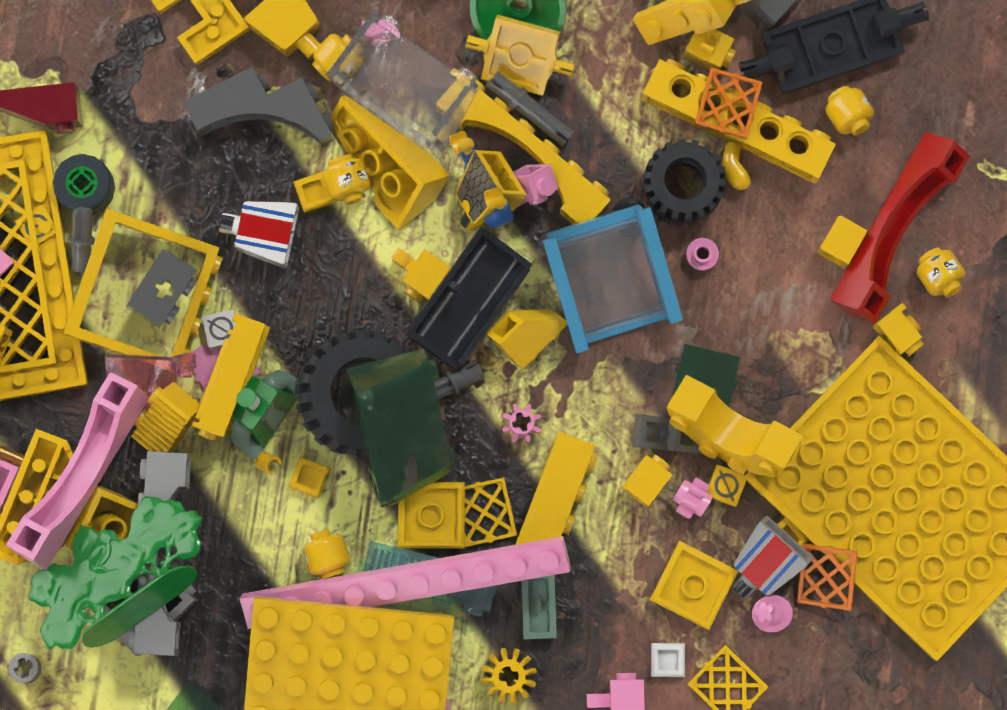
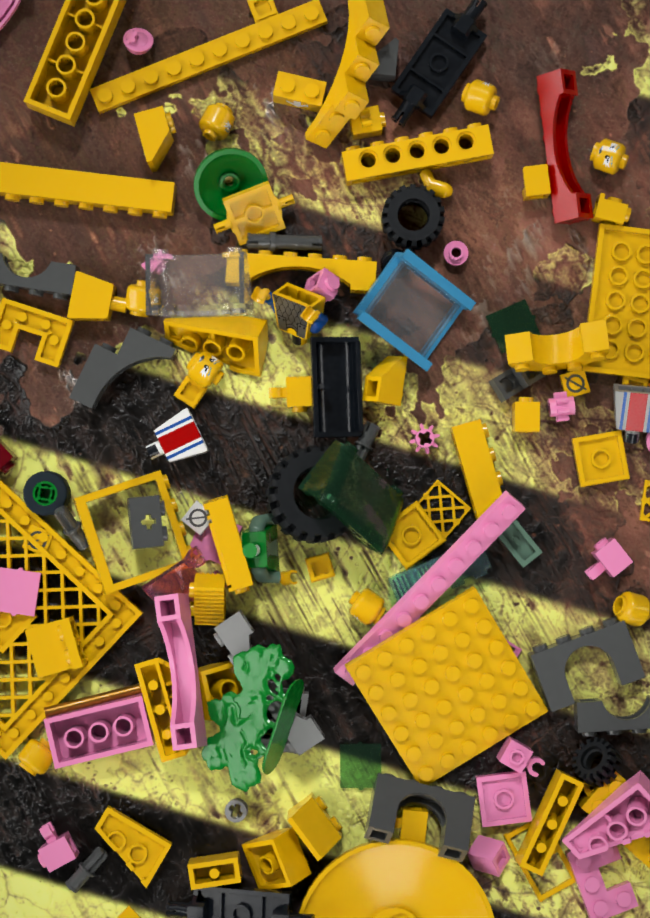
camera: 40 degrees left, 5 degrees up
yellow gear [481,648,537,704] -> none
white tile [651,643,685,677] -> none
orange window [695,68,763,139] -> none

